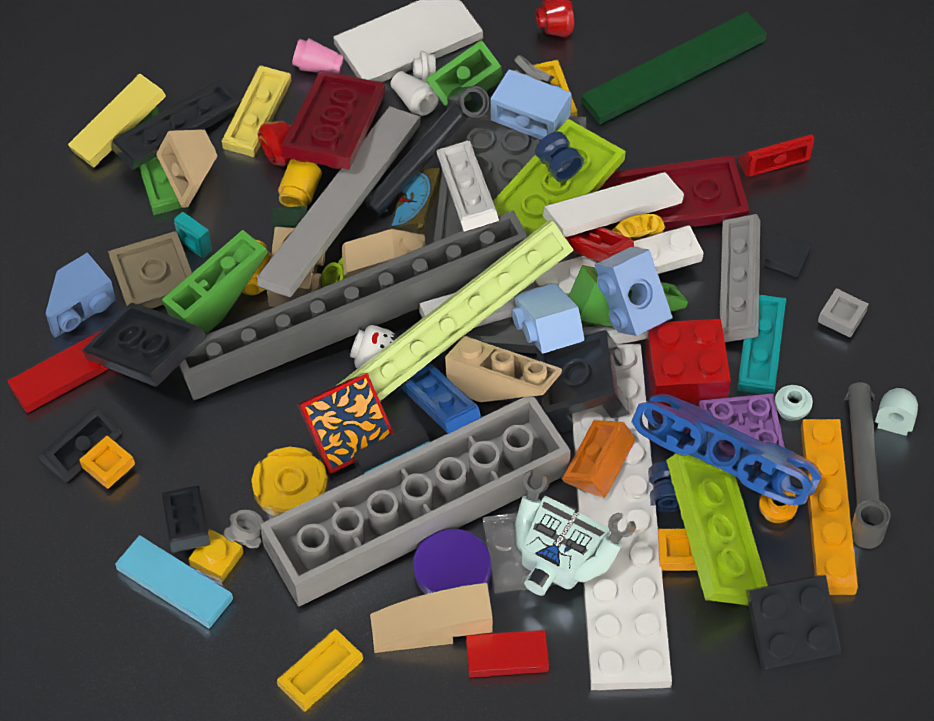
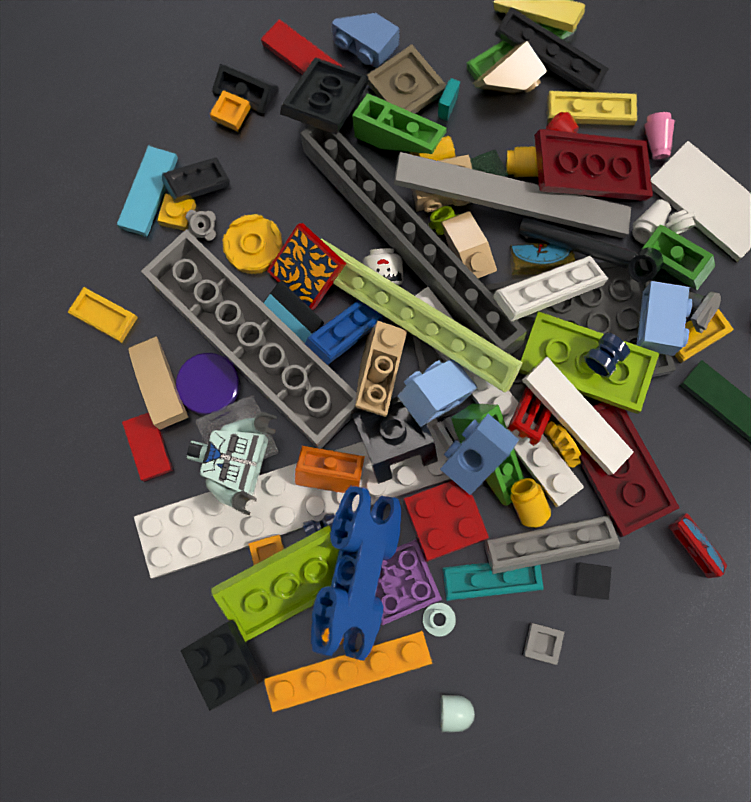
camera: 75 degrees right, 20 degrees up
dark grey piece [845,382,890,549] -> none
none -> yellow brick [510,478,551,528]

